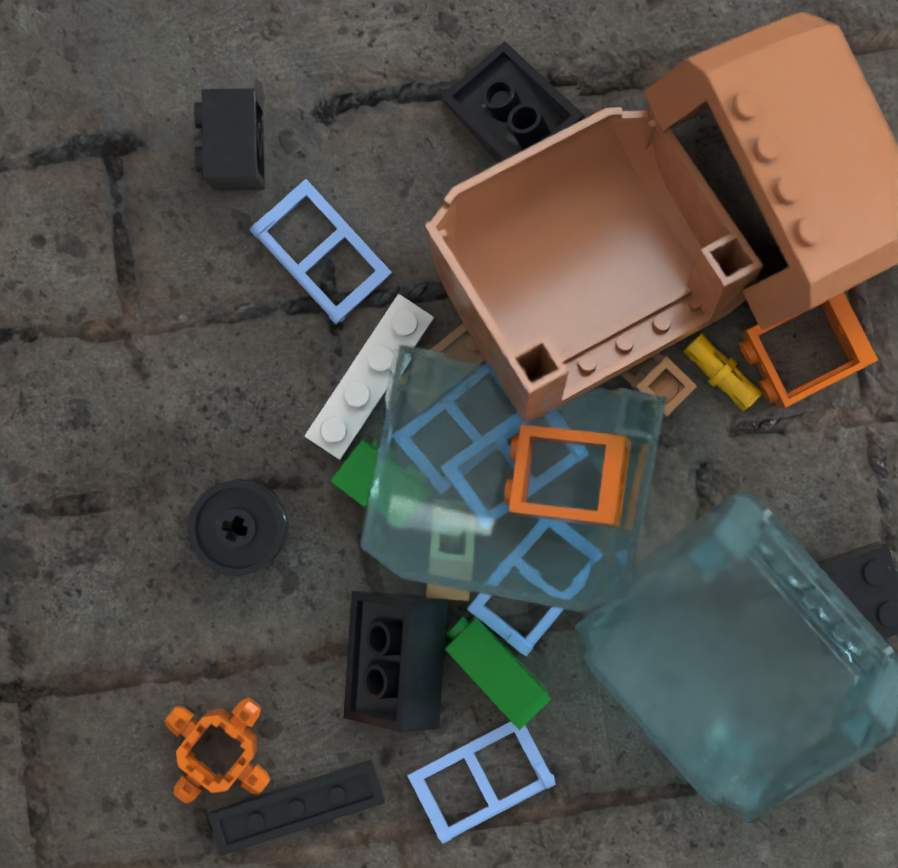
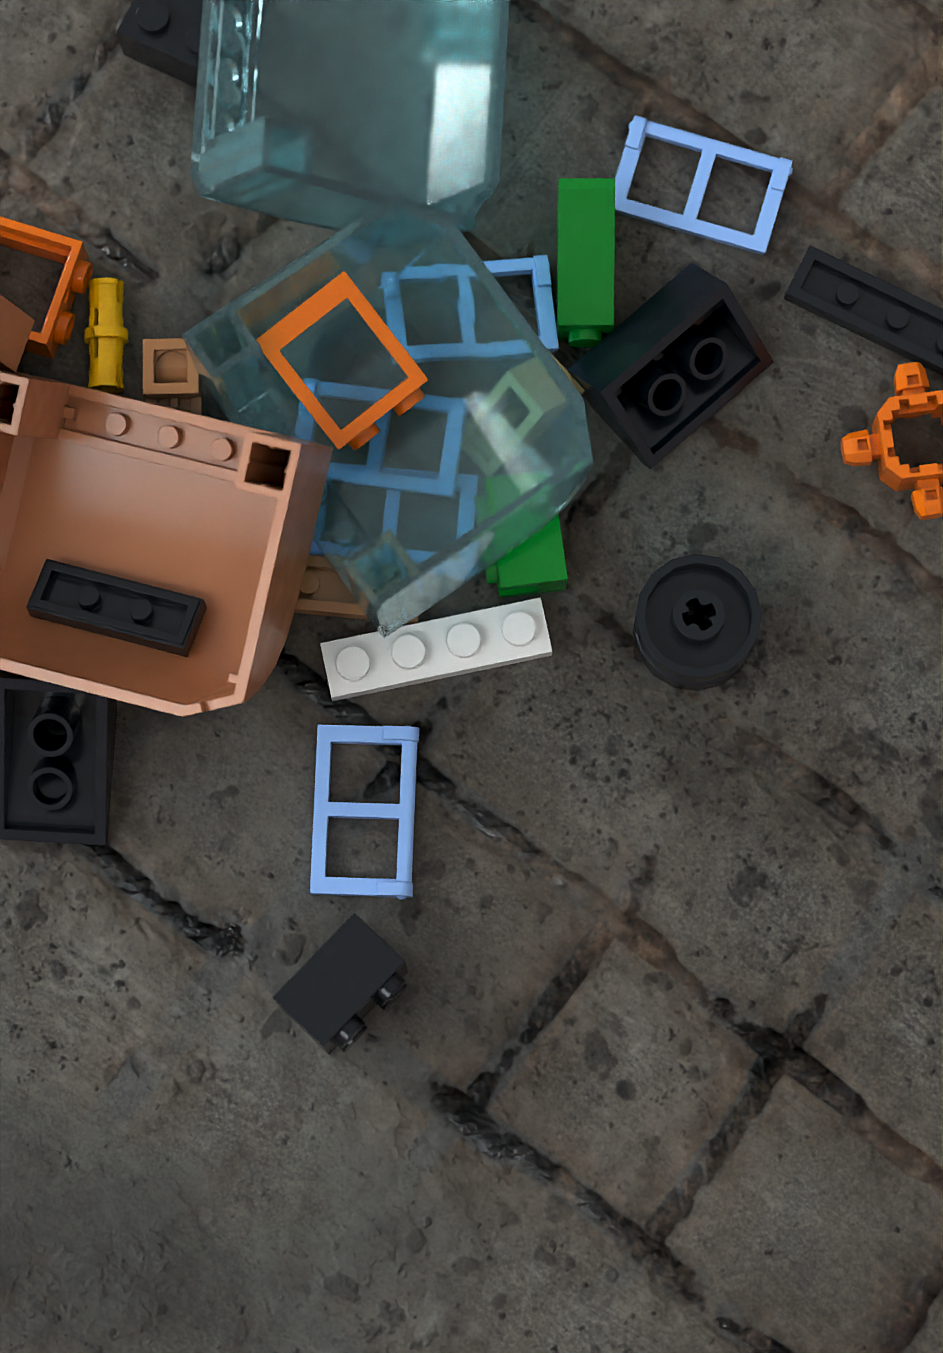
camera: 135 degrees left, 10 degrees down
none -> black tile [26,559,207,657]

